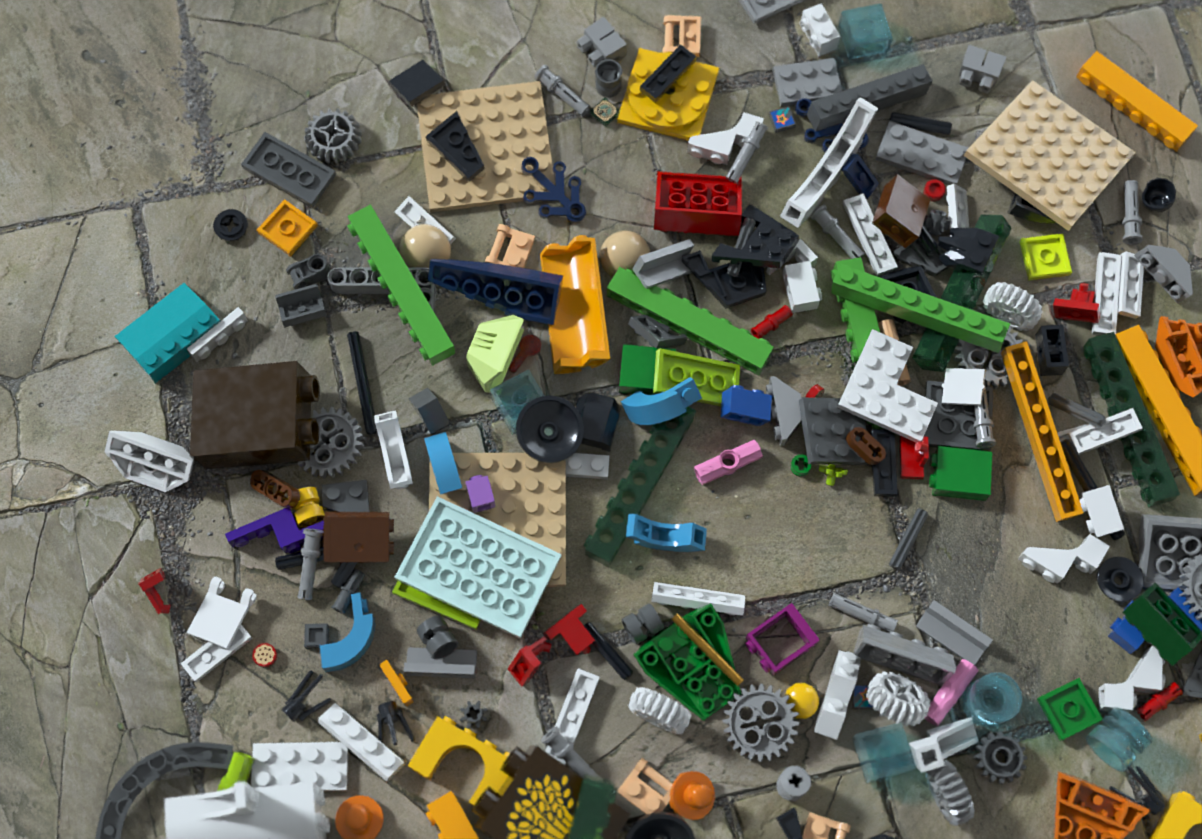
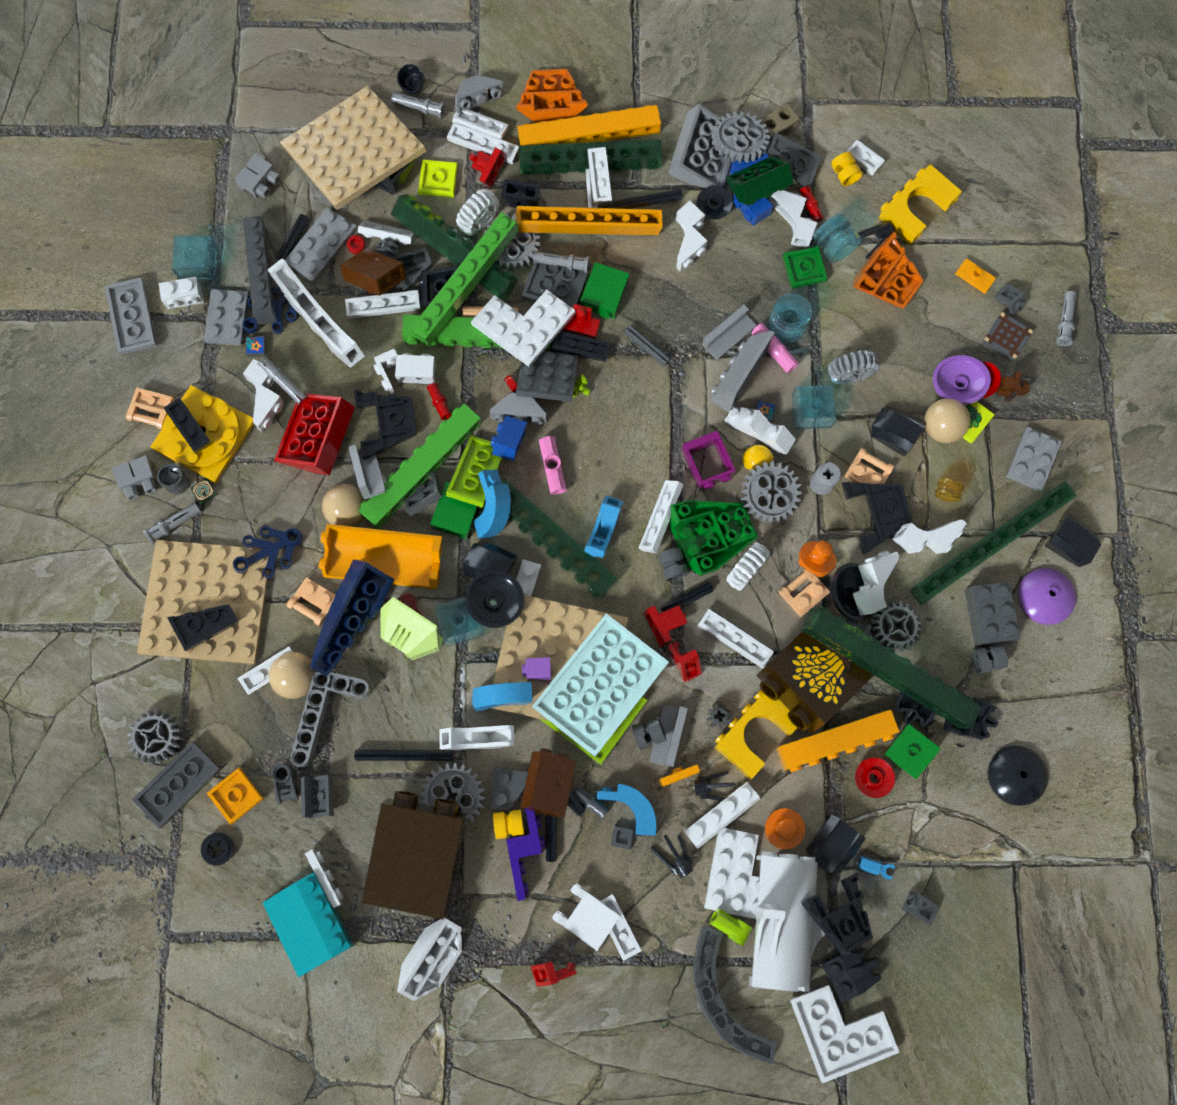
camera: 80 degrees left, 5 degrees up
reddish brown beam [250,470,300,508] -> none
tile [253,643,277,668] -> none
light grey pin [297,529,324,600] -> none
bright green brick [347,204,455,366] -> none
black tile [389,59,446,107] -> none
dark grey slope [409,387,450,435] -> none
light grey pin [541,726,603,788] -> none
pearl gold bar [671,613,744,686] -> none
black wing [712,204,799,268] -> none
dark grey axle [727,218,756,277] -> none
green bush [790,454,812,477] -> none
light grey pin [810,205,865,259] -> none
light grey pin [828,592,898,632] -> none
dark blue plate [841,154,879,199] -> none
reddish brown beam [846,427,886,465] -> none
white gear [866,672,930,726] -> none
white arch [909,717,978,773] -> none
black plate [938,228,999,276] -> none
white piece [942,368,986,406] -> none
dark grey gear [973,731,1028,785] -> none
dark grey axle [1048,393,1106,428] -> none
light orange brick [1076,51,1198,152] -> none
white brick [1079,485,1124,537] -> none

